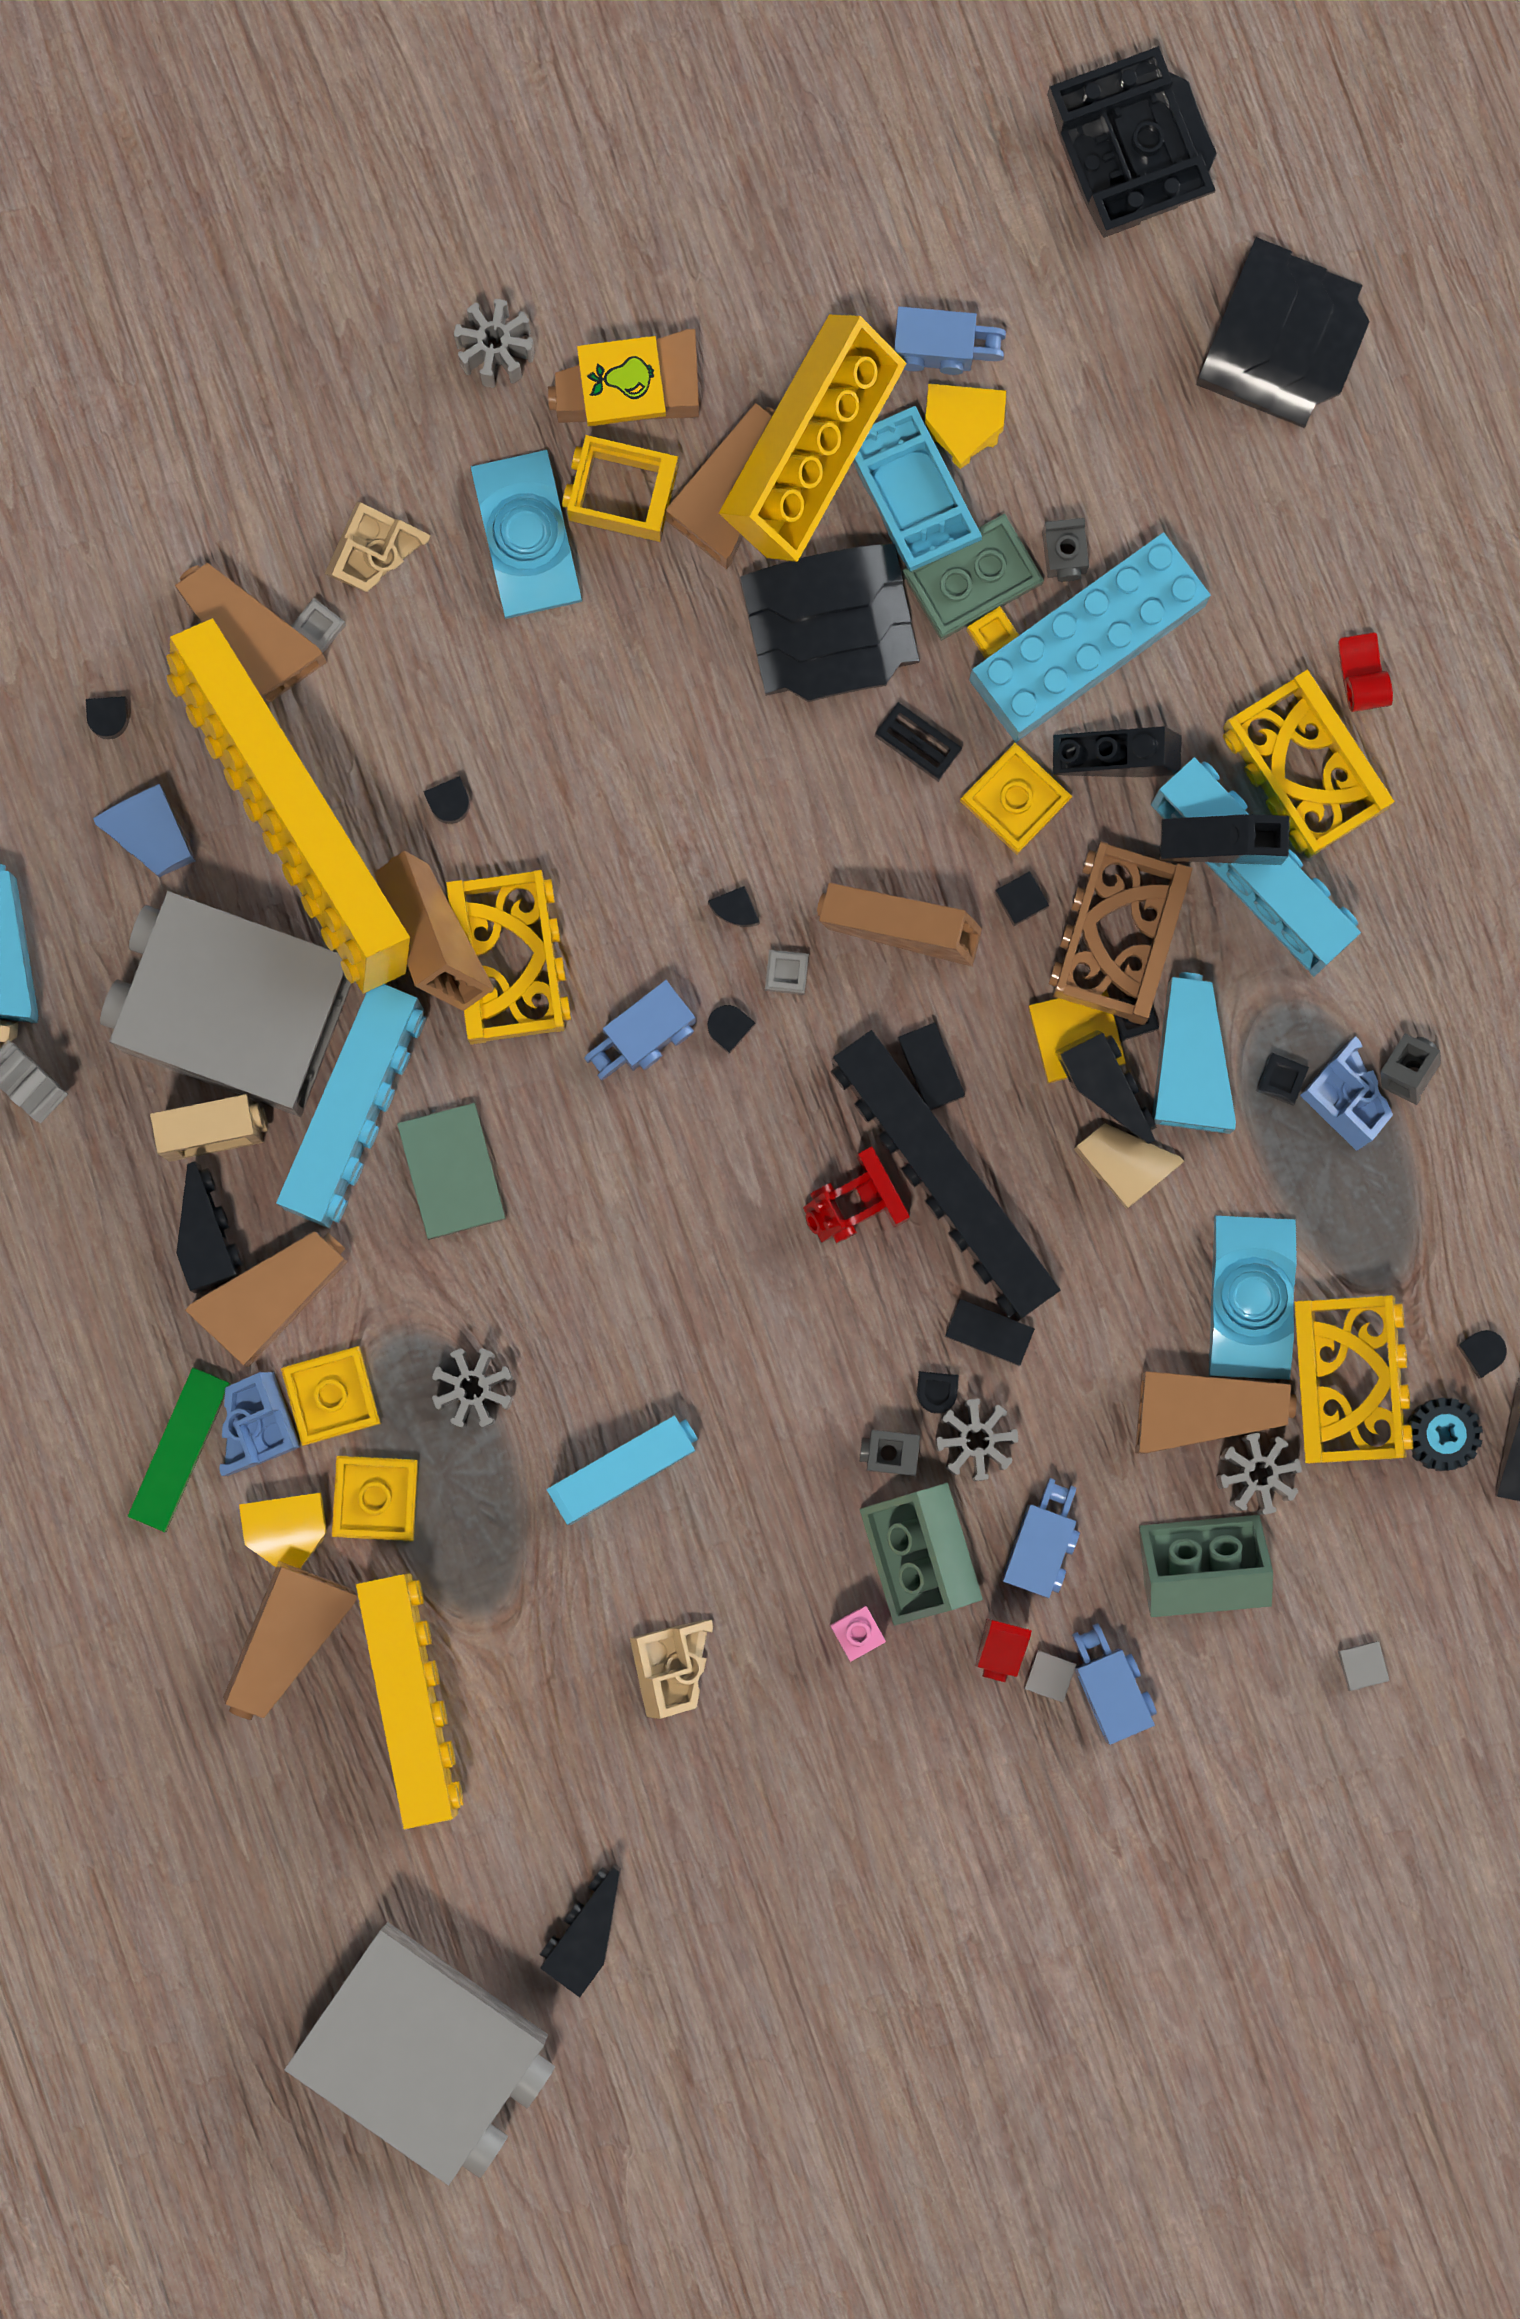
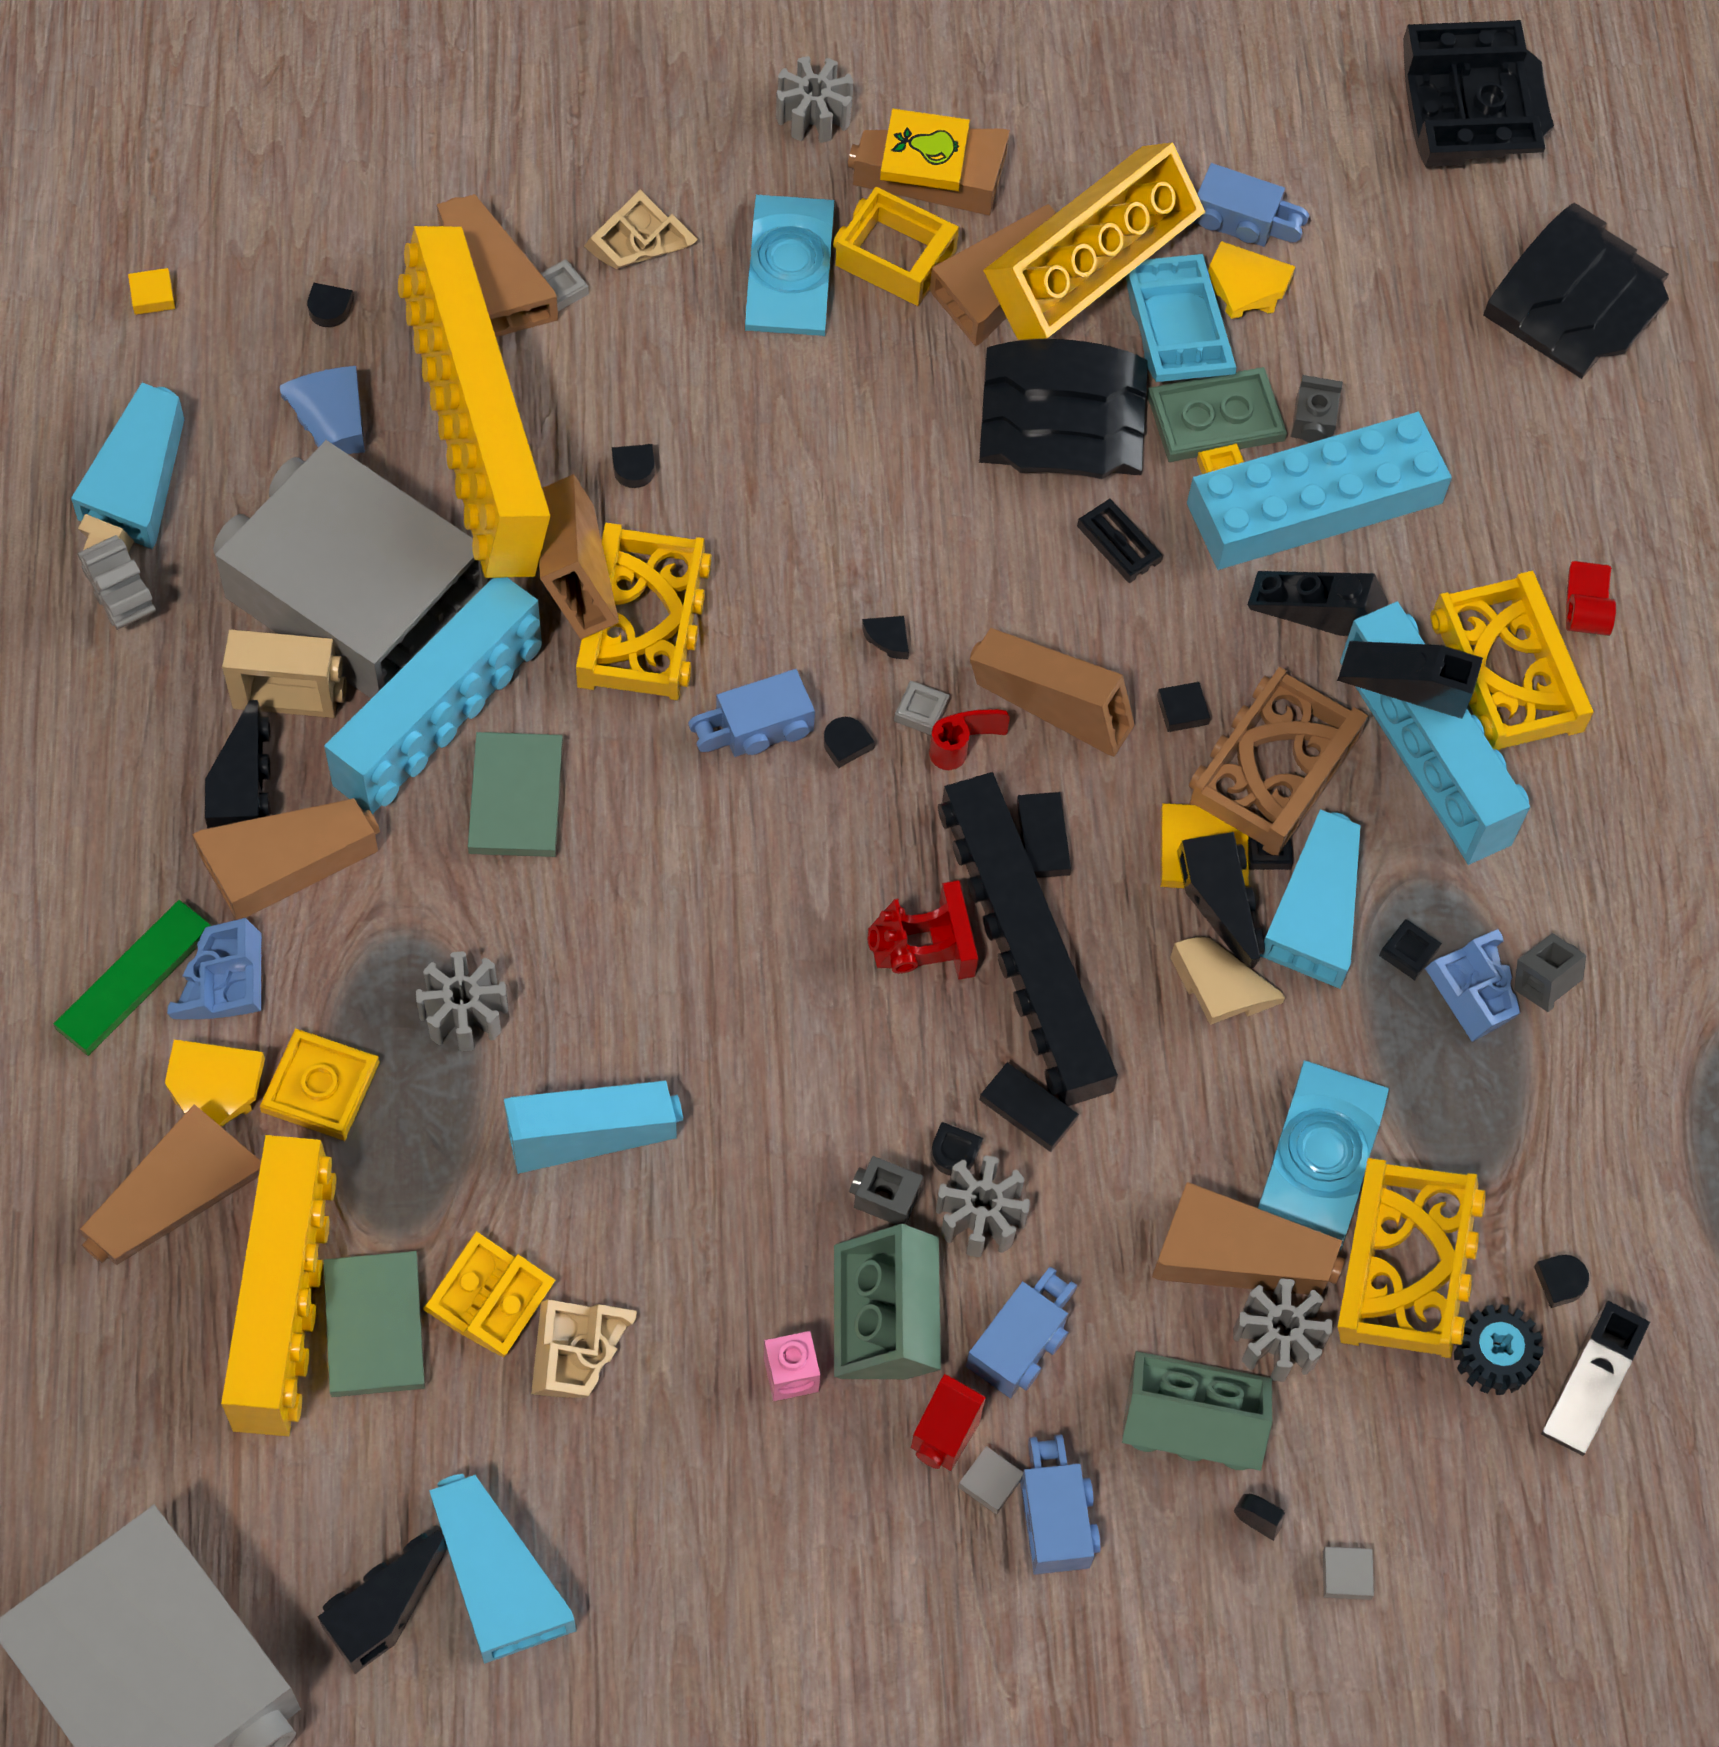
camera: 15 degrees right, 20 degrees down
yellow tile [281,1346,381,1446] -> none
yellow tile [960,743,1073,855] -> none
none -> sand green tile [324,1251,425,1397]
none -> yellow slope [423,1231,556,1357]
none -> medium azure slope [429,1474,576,1664]
none -> red panel [929,709,1010,770]
none -> black tile [1234,1494,1285,1541]

